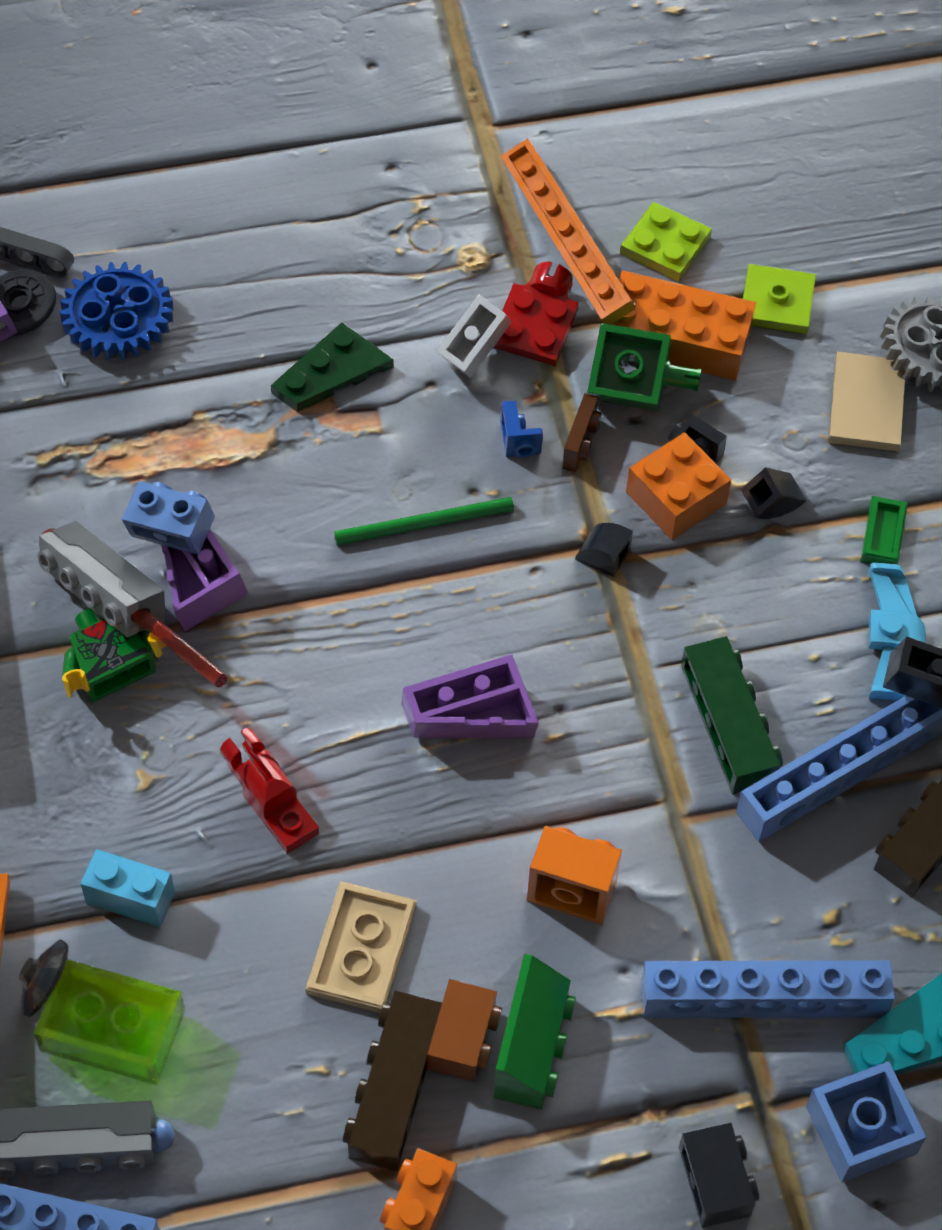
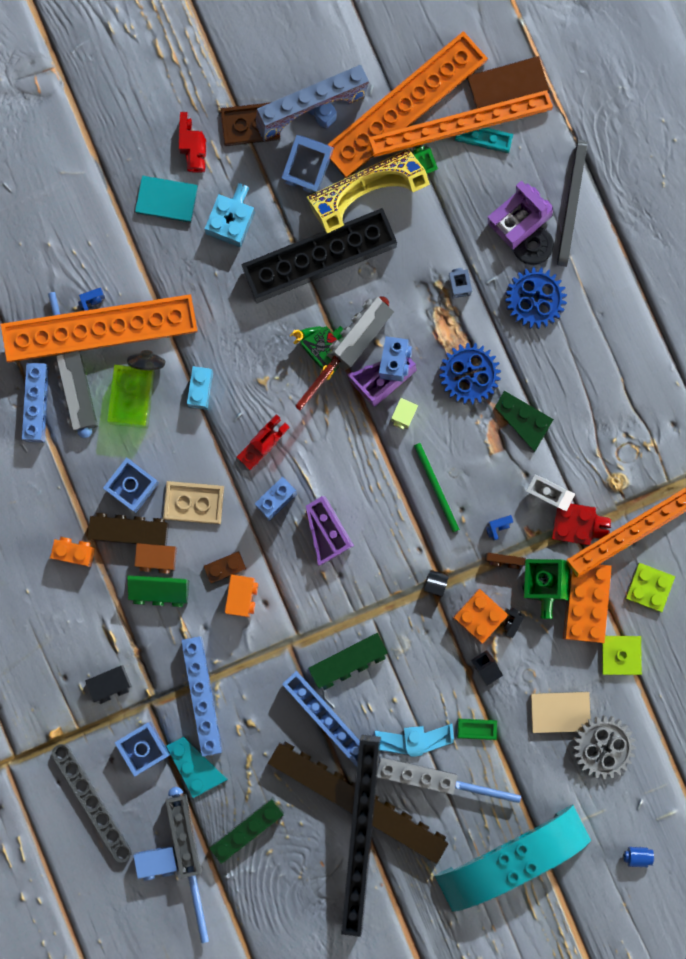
camera: 75 degrees right, 25 degrees up
none -> medium blue brick [103,457,159,513]
none -> reddish brown plate [204,551,246,584]
none -> medium blue window [255,477,297,521]
none -> yellowish green brick [391,398,418,429]
none -> blue gear [439,343,501,405]
none -> sand blue brick [448,268,472,299]

